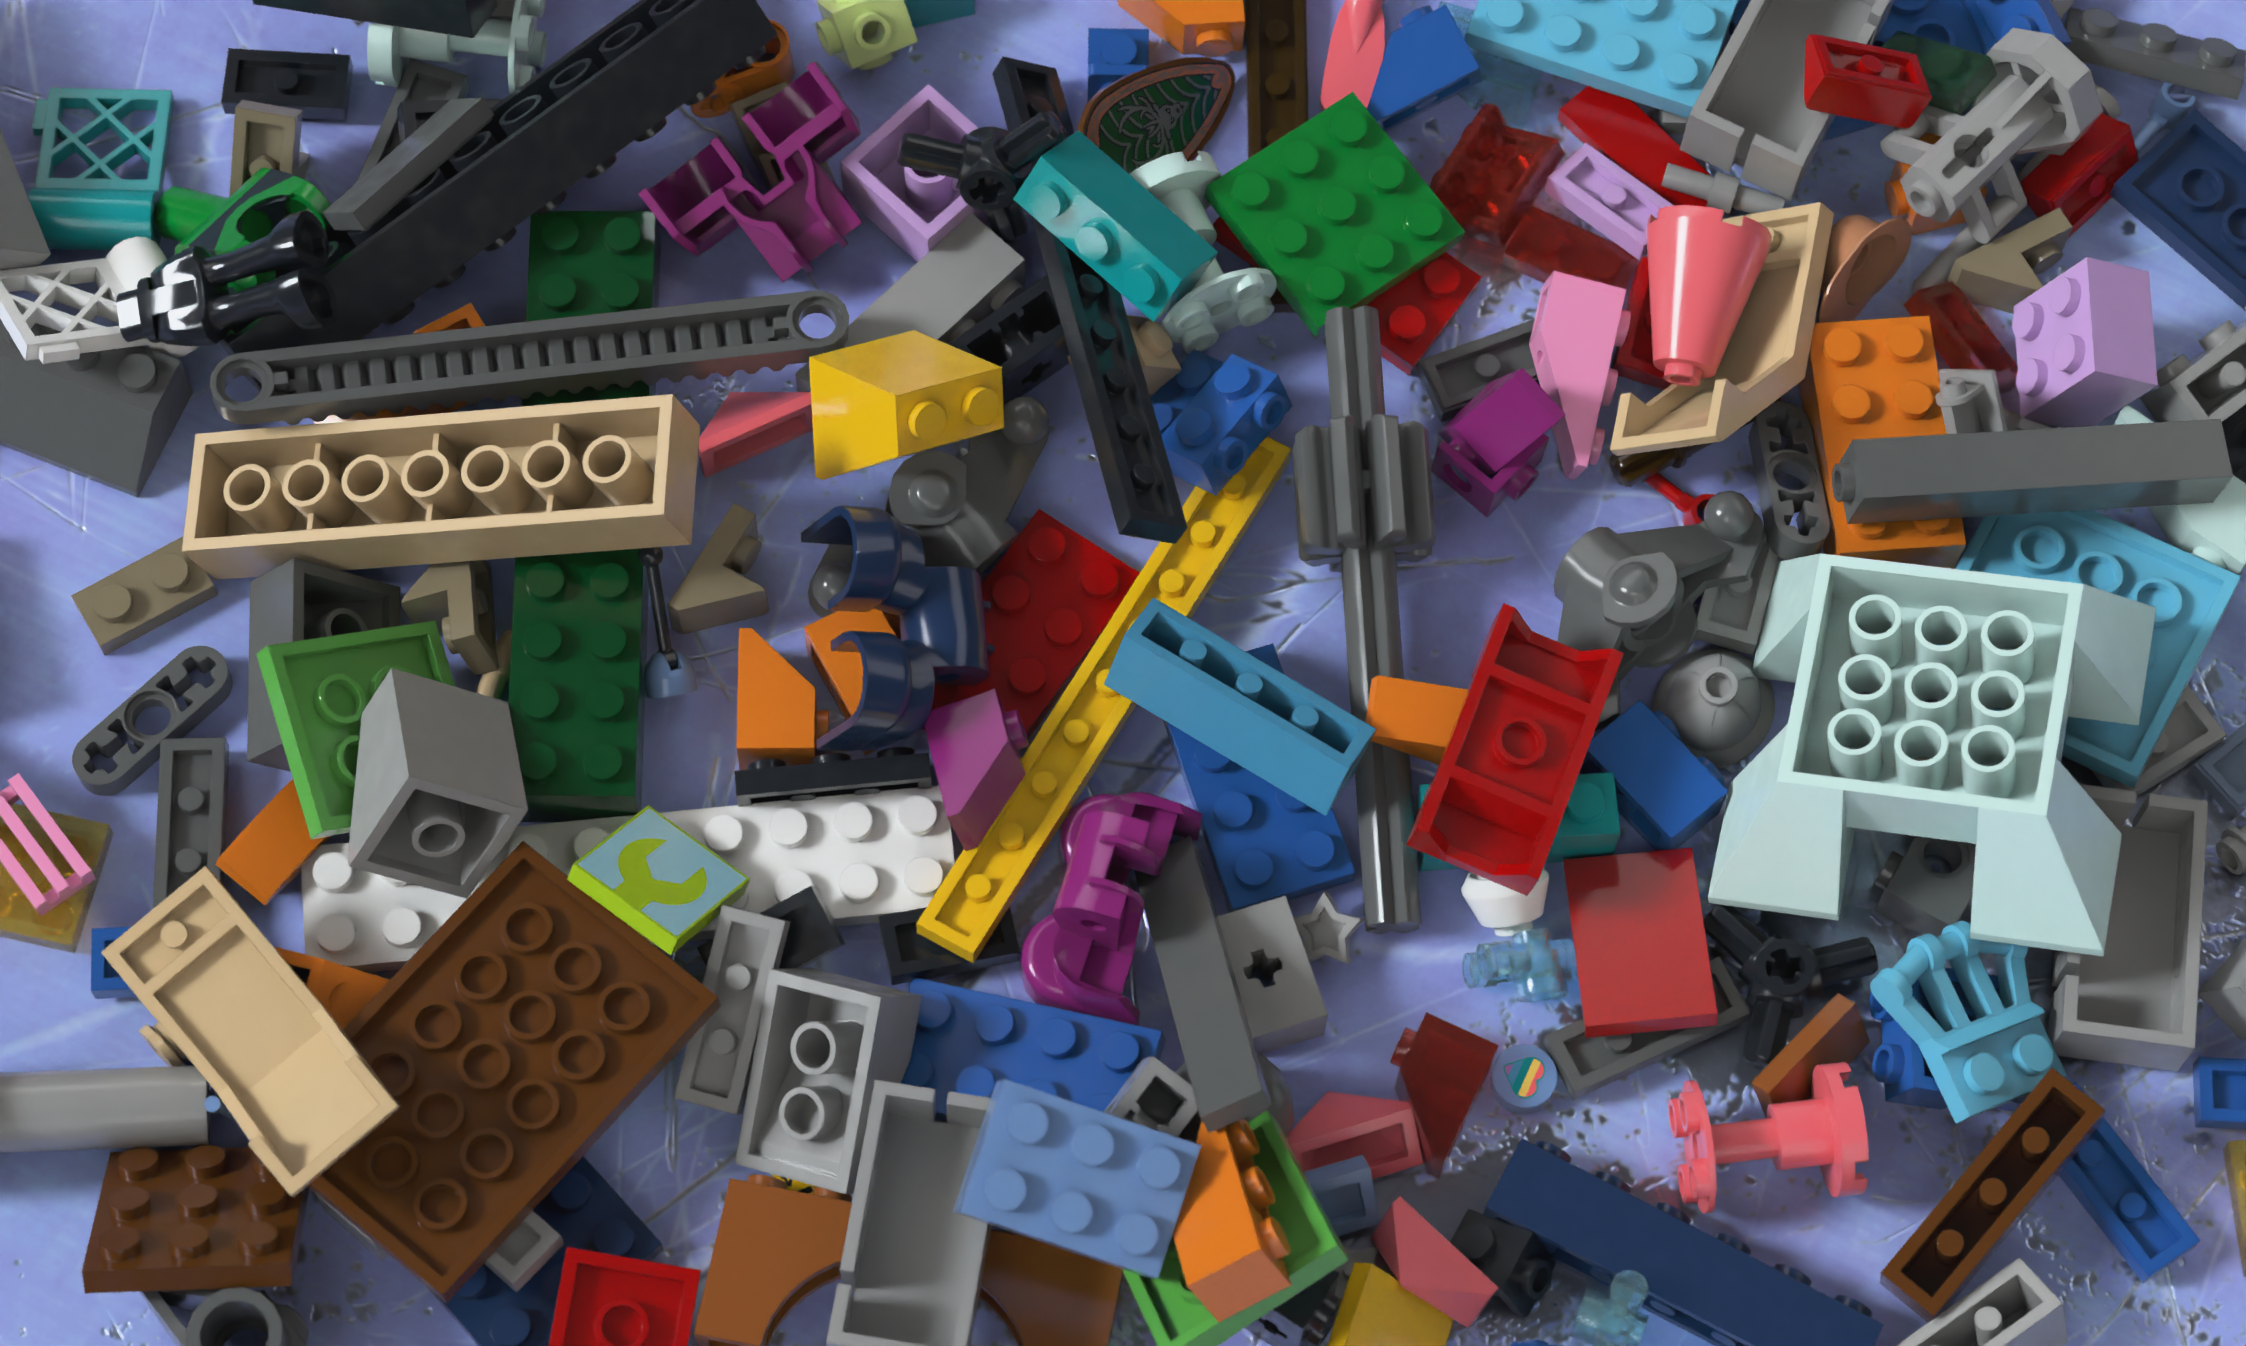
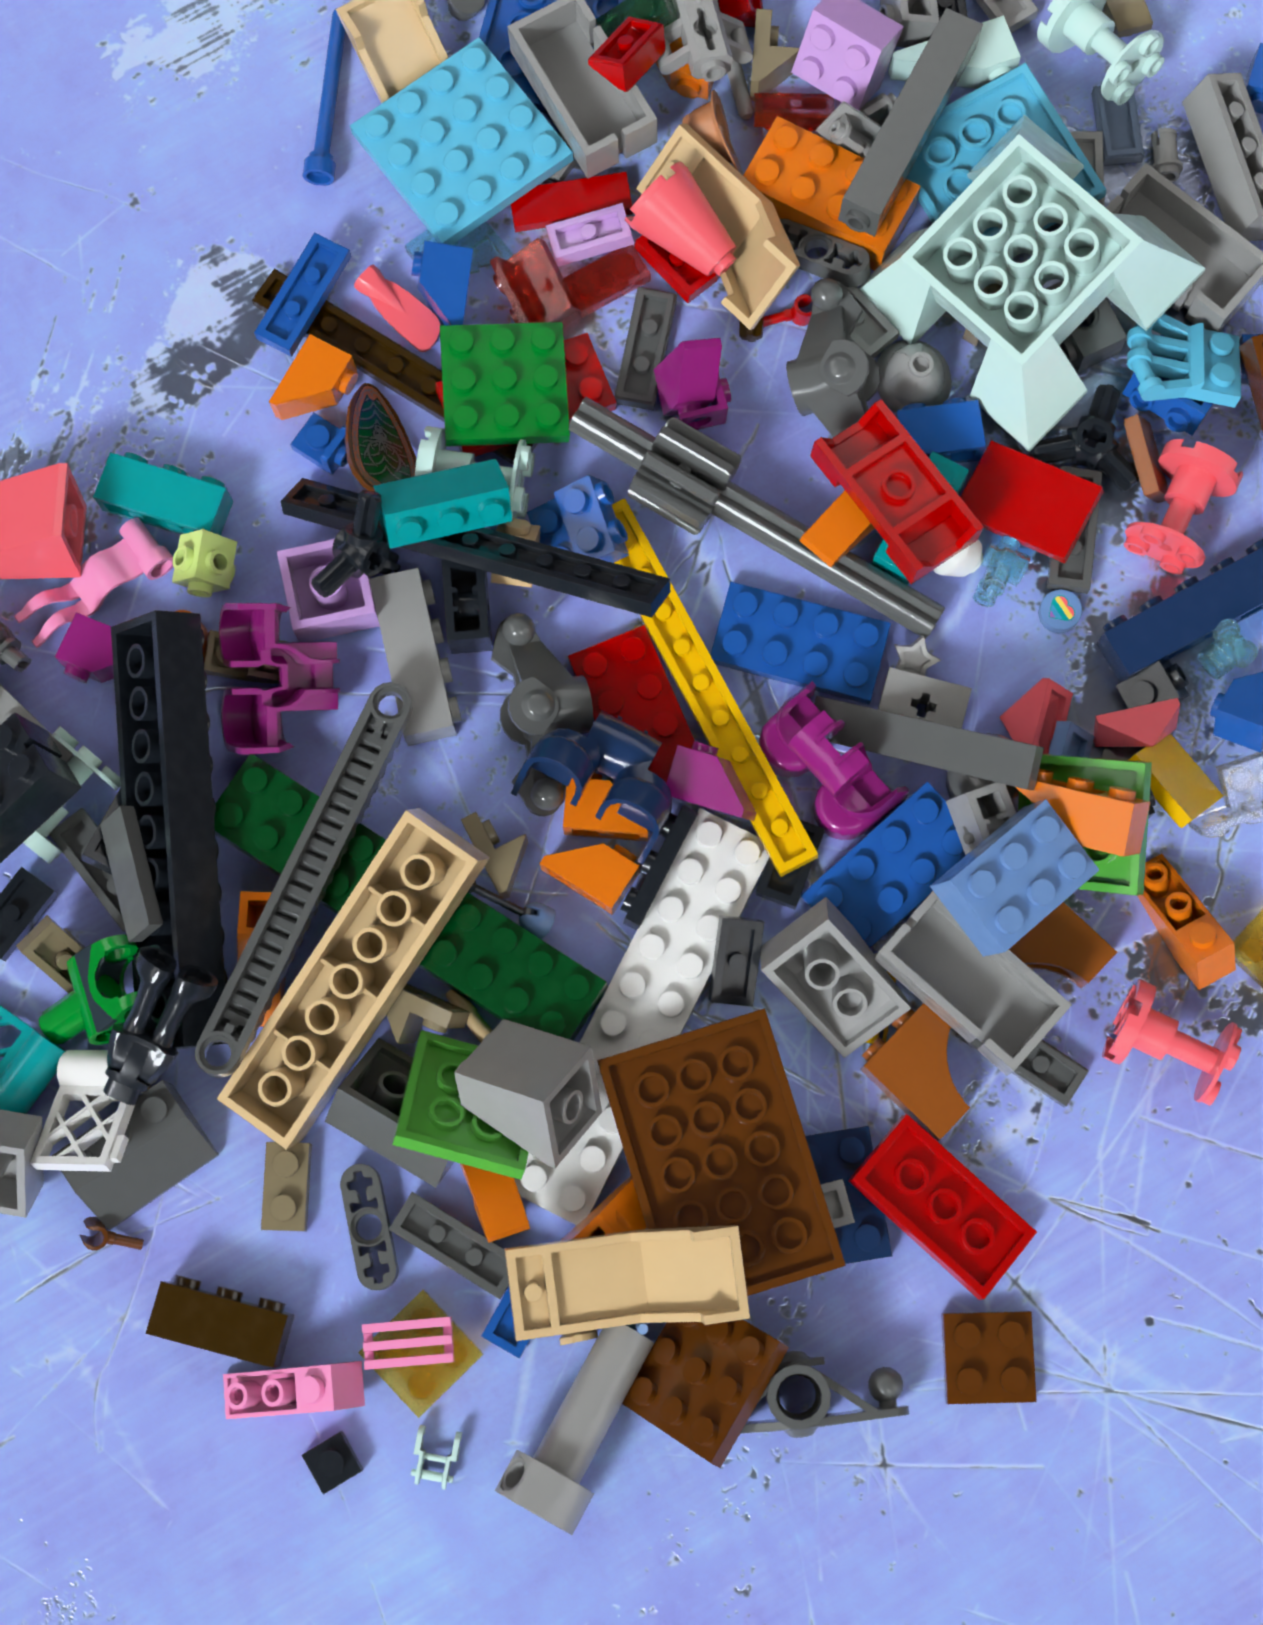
camera: 50 degrees left, 10 degrees up
tile [567,805,750,956] -> none
light grey plate [674,905,791,1114] -> none
coral slope [698,392,813,478] -> none
yellow slope [809,330,1004,480] -> none
dark azure brick [1104,597,1376,816] -> none
clear red slope [1390,1012,1499,1178] -> none
bright pink slope [1529,271,1631,480] -> none
light grey bar [1661,163,1786,214] -> none

